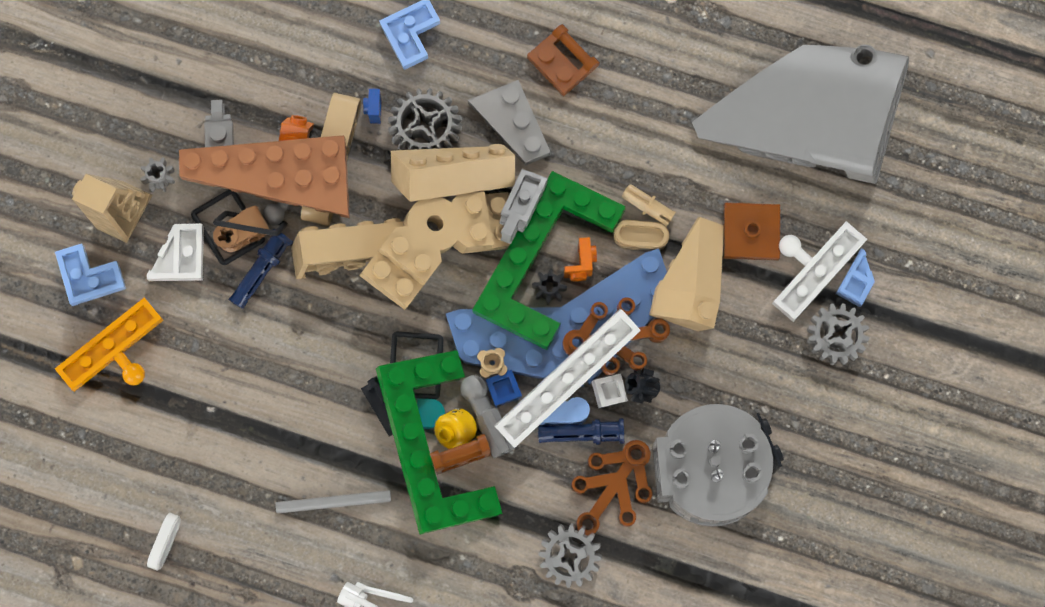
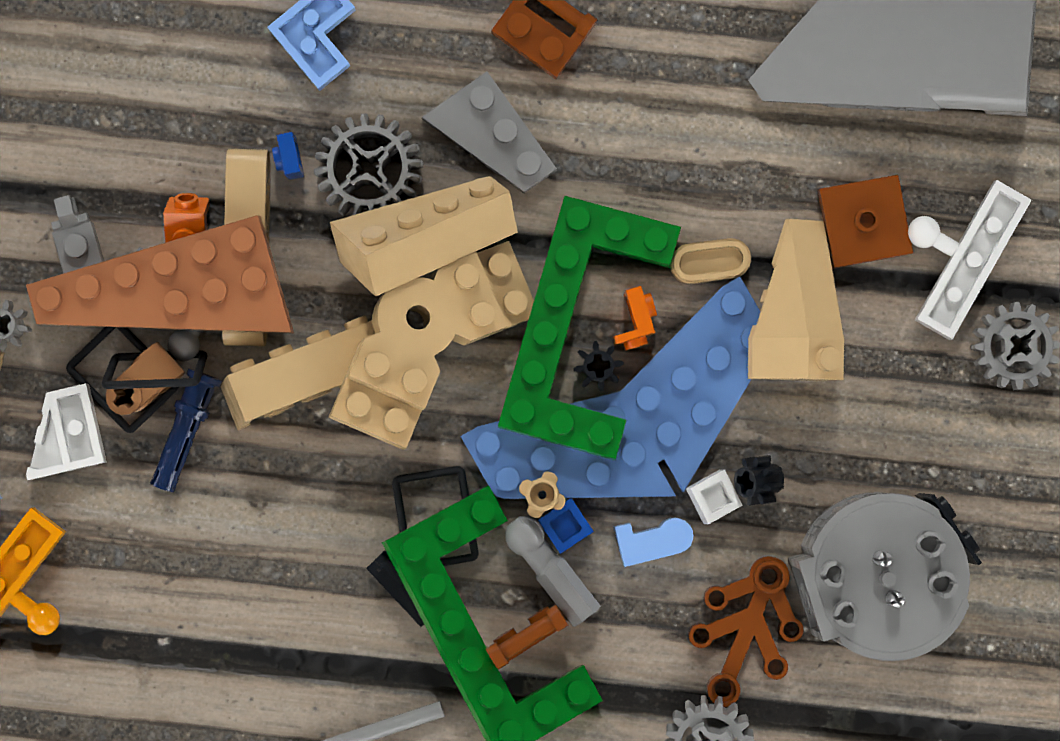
camera: 15 degrees left, 10 degrees up
teal tile [417,399,445,429] -> none
yellow head [434,408,477,449] -> none
white plate [494,309,641,448] -> none
light grey hinge [500,169,548,244] -> none
dark blue pin [538,418,625,445] -> none
dark orange plant [562,297,670,375] -> none
tan axle [622,184,676,227] -> none
light blue tile [836,248,875,307] -> none

